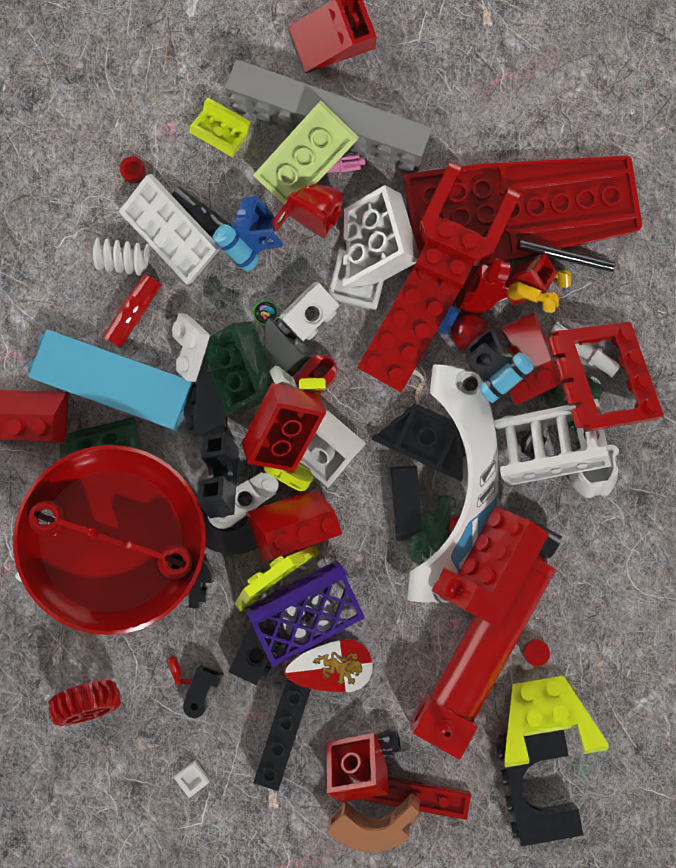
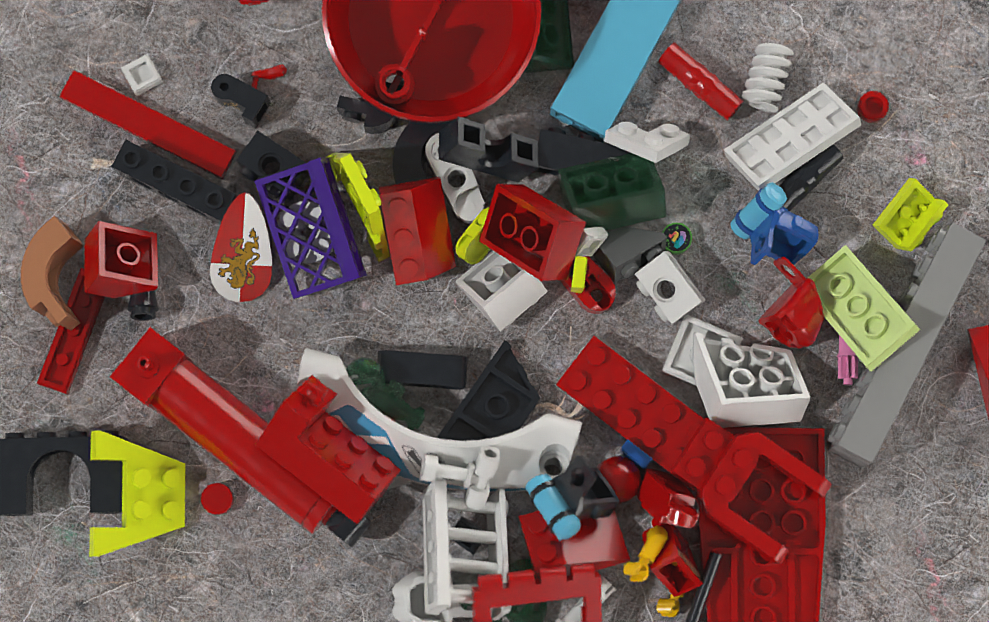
camera: 95 degrees right, 5 degrees down
none -> red tile [59,70,237,179]
none -> white bar [420,446,500,510]

